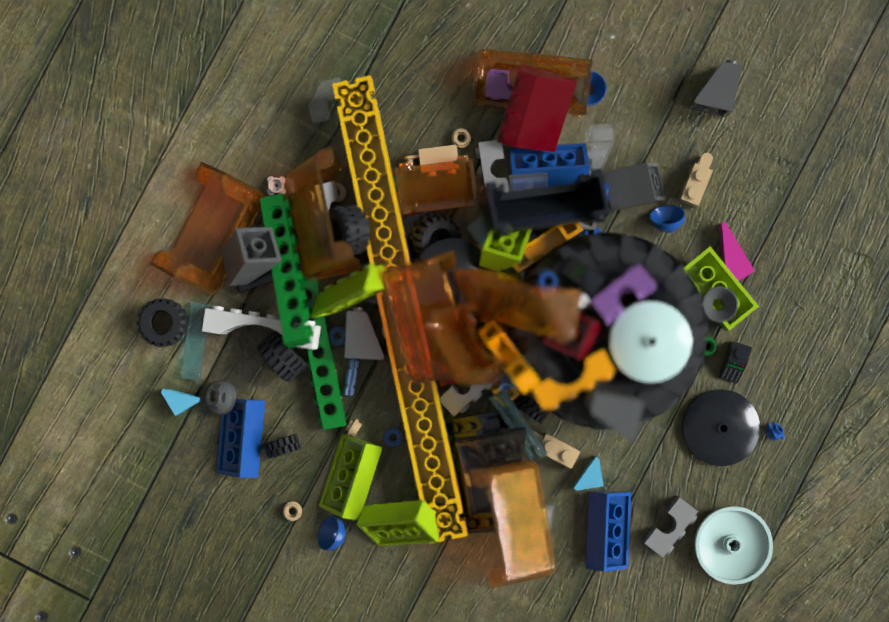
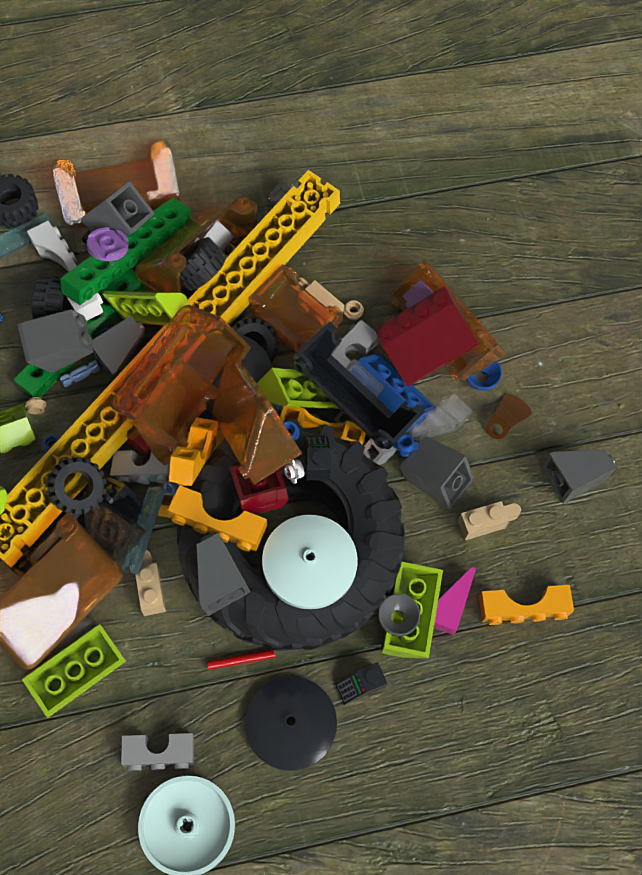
camera: 45 degrees right, 20 degrees down
white plate [267,176,286,195] -> none
black tyre [513,392,549,424] -> none
medium azure slope [572,456,604,491] -> none
blue slope [586,491,631,572] -> none
medium lavender arch [591,264,656,325] -> none
blue piece [650,205,685,233] -> none
green plate [705,337,717,356] -> none
blue plate [766,422,785,441] -> none
none -> dark grey slope [18,309,93,373]
none -> lime slope [22,624,126,718]
none -> black tyre [45,457,107,514]
none -> medium lavender tile [87,227,128,261]
none -> red bar [207,650,275,670]
none -> light orange arch [479,585,574,625]
none -> reddish brown piece [486,394,532,439]

